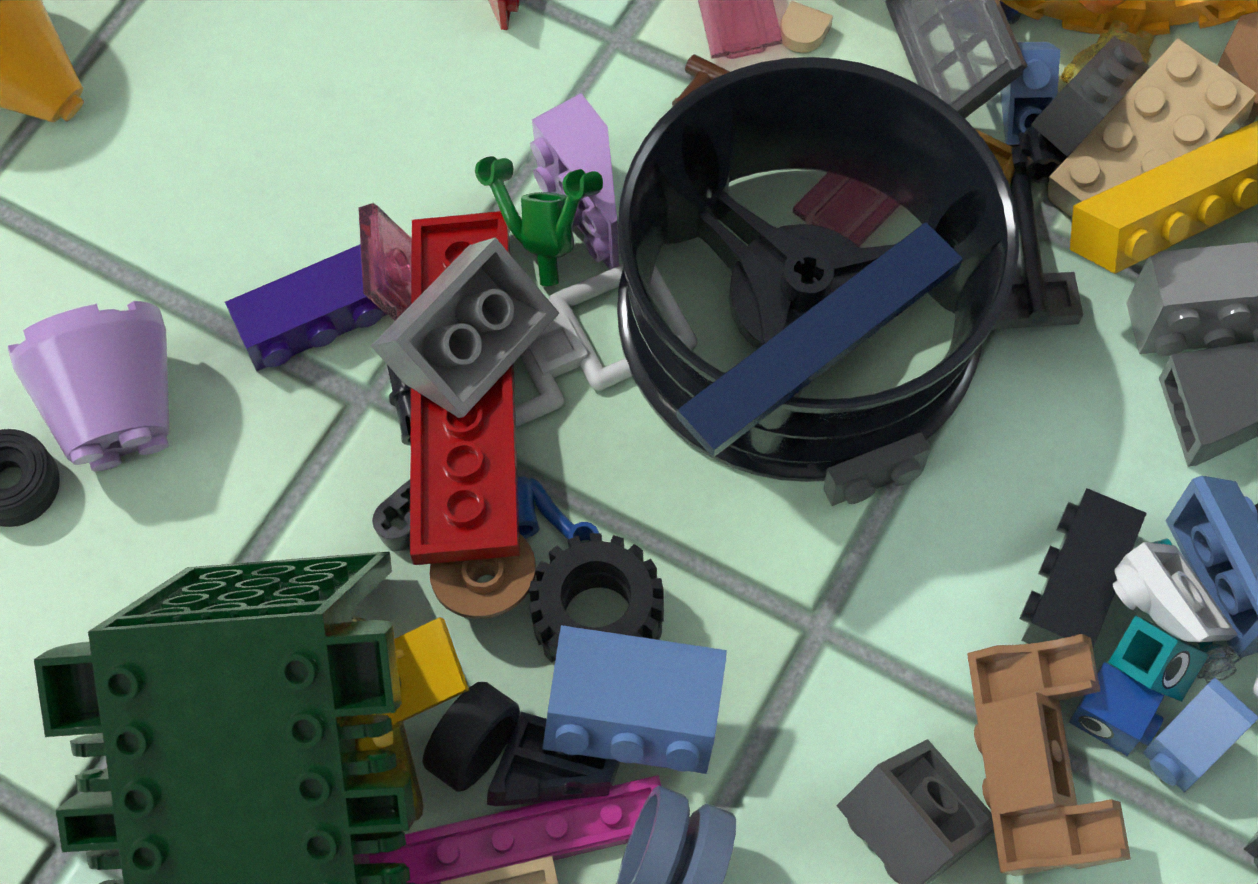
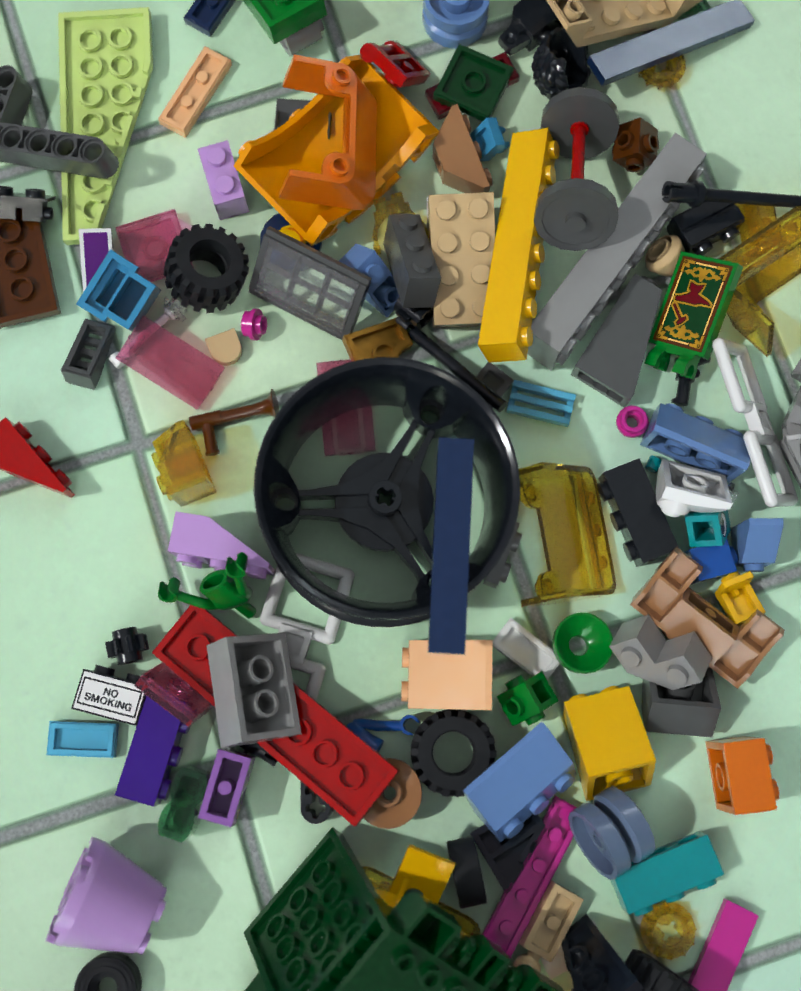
camera: 50 degrees left, 15 degrees up
none -> medium azure tile [47,721,119,758]
none -> brick [71,665,155,726]
none -> black gear [105,627,149,665]
none -> clear yellow slope [151,420,217,507]
none -> clear green brick [158,765,211,843]
none -> medium lavender brick [198,748,255,827]
none -> dark pink plate [241,308,267,341]
none -> light nougat slope [401,640,493,710]
none -> white tile [493,618,560,680]
none -> green brick [496,671,559,726]
none -> medium azure tile [506,380,576,427]
none -> clear yellow windscreen [519,462,616,607]
none -> green piece [552,613,613,674]
none -> yellow slope [563,686,656,801]
none -> light grey brick [609,614,712,690]
none -> dark pink plate [616,406,649,438]
none -> yellow bracket [714,571,766,626]

